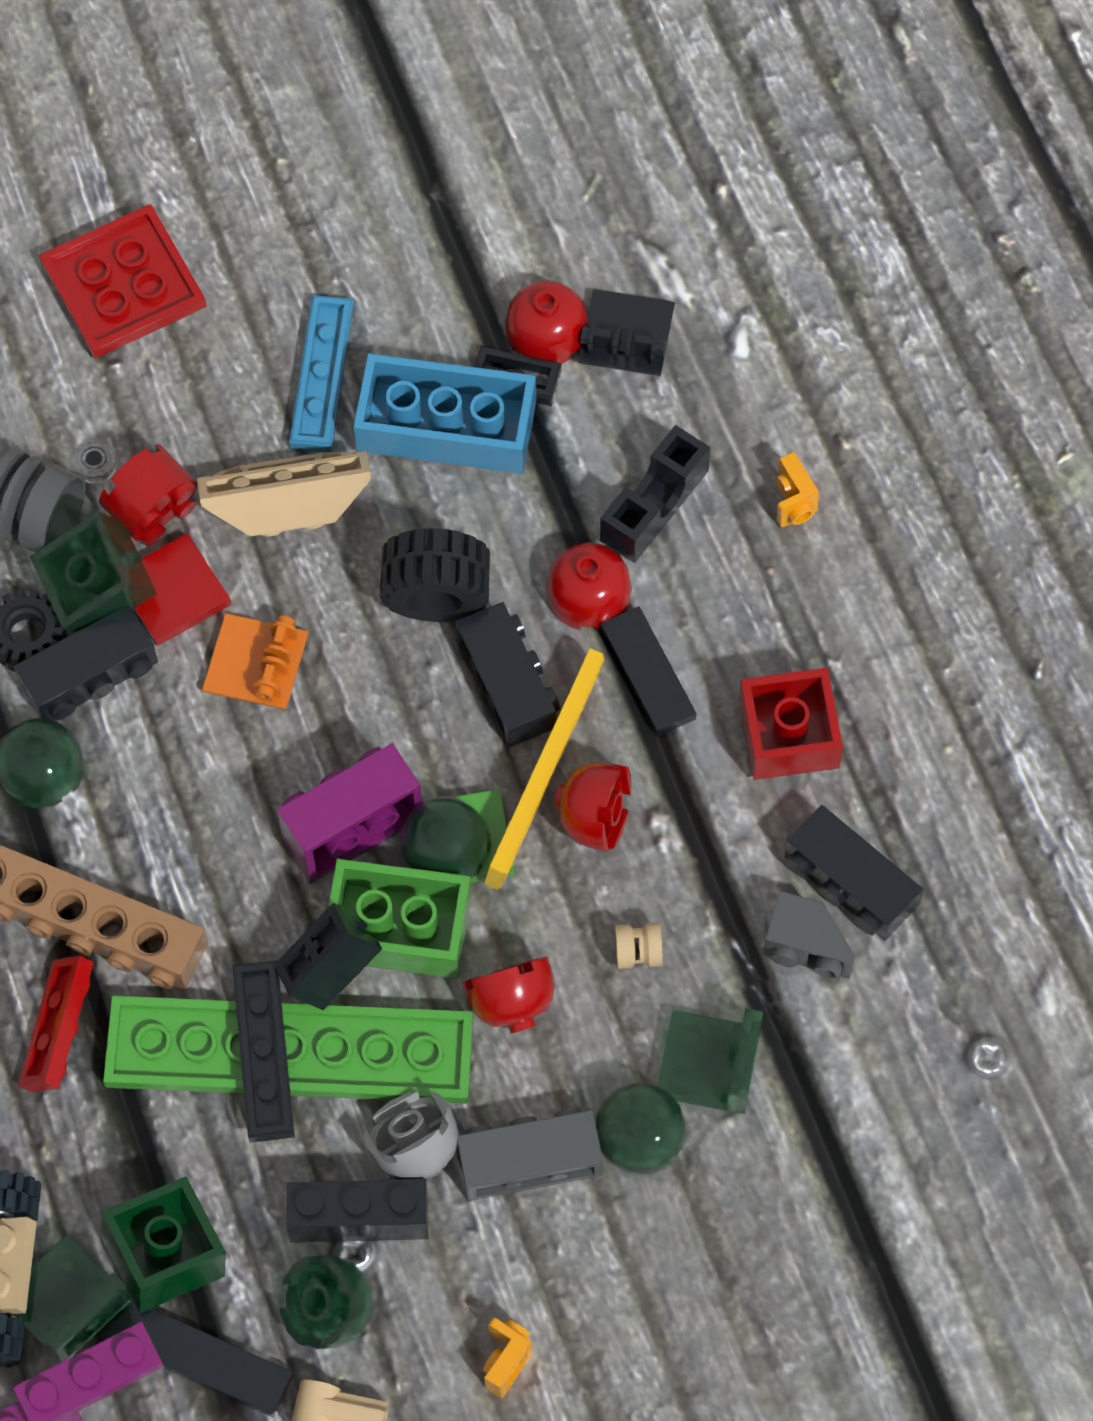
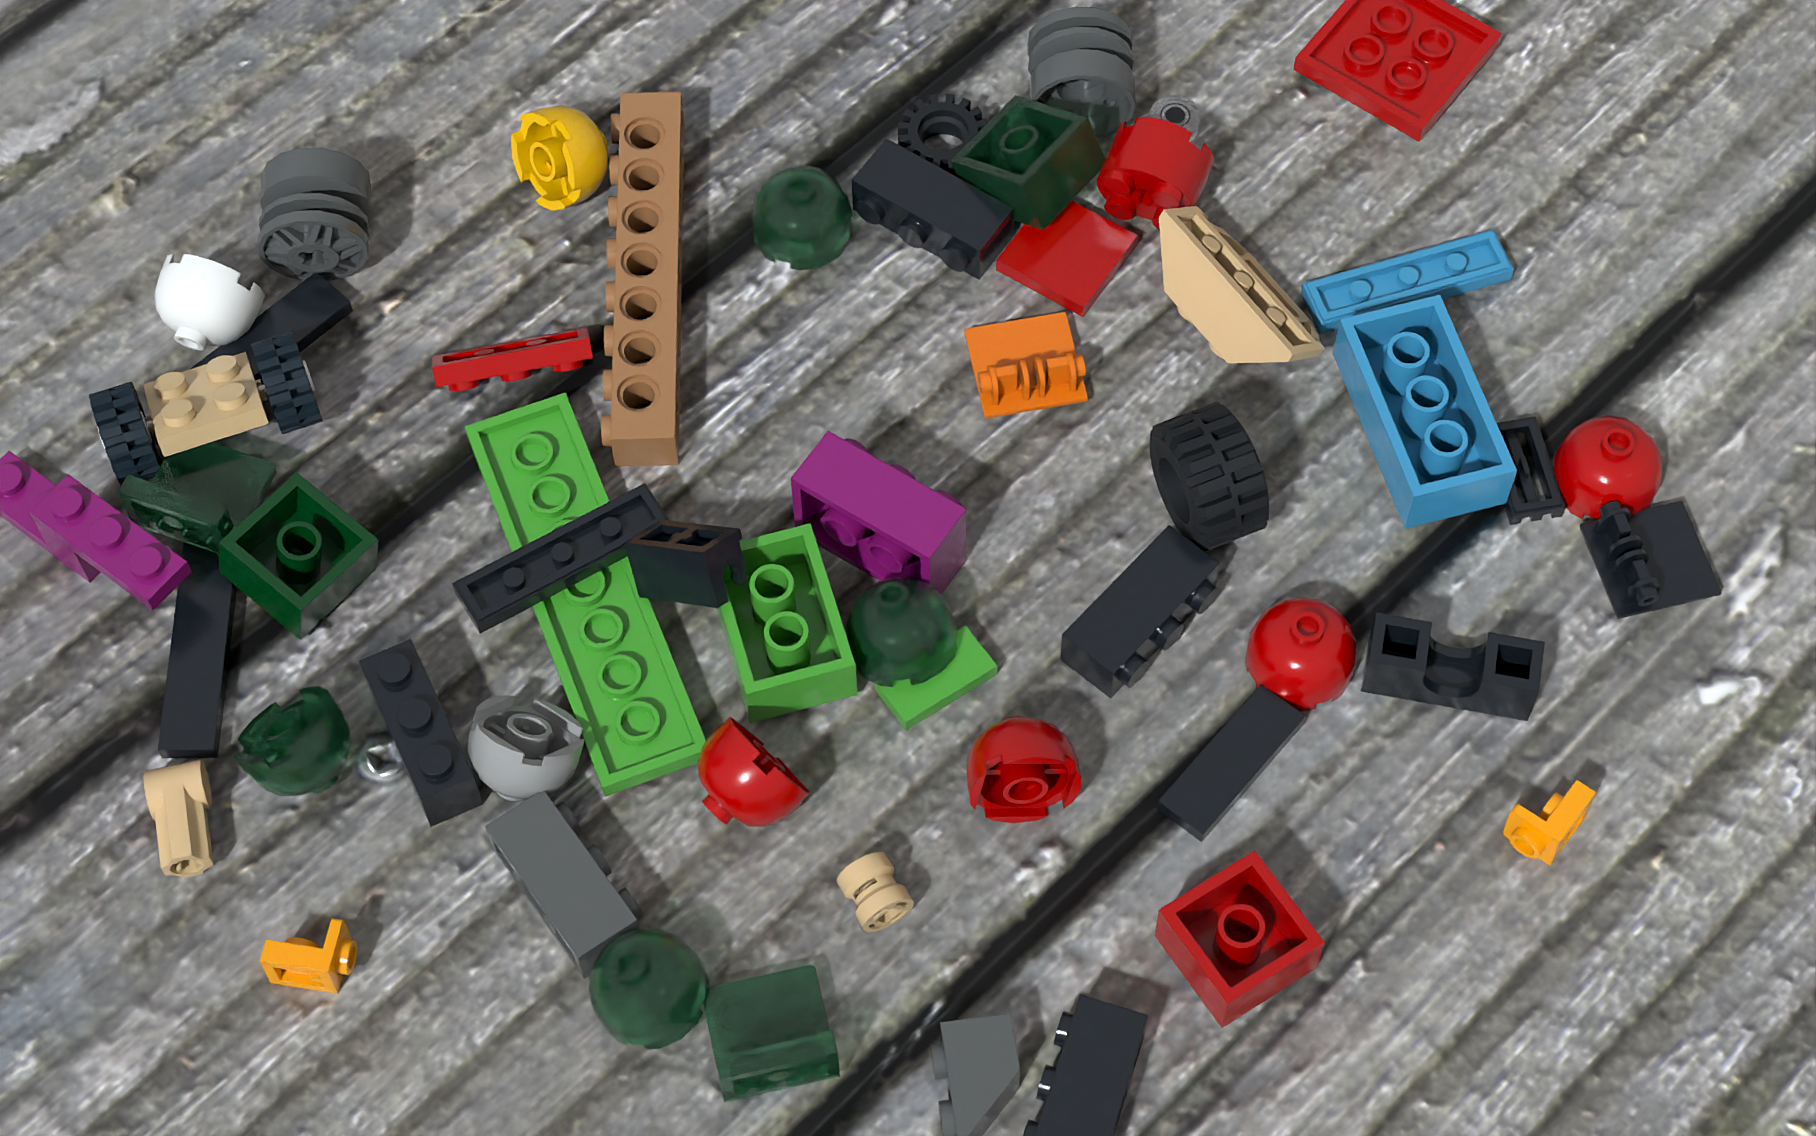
camera: 65 degrees right, 5 degrees down
yellow tile [484,648,605,890] -> none

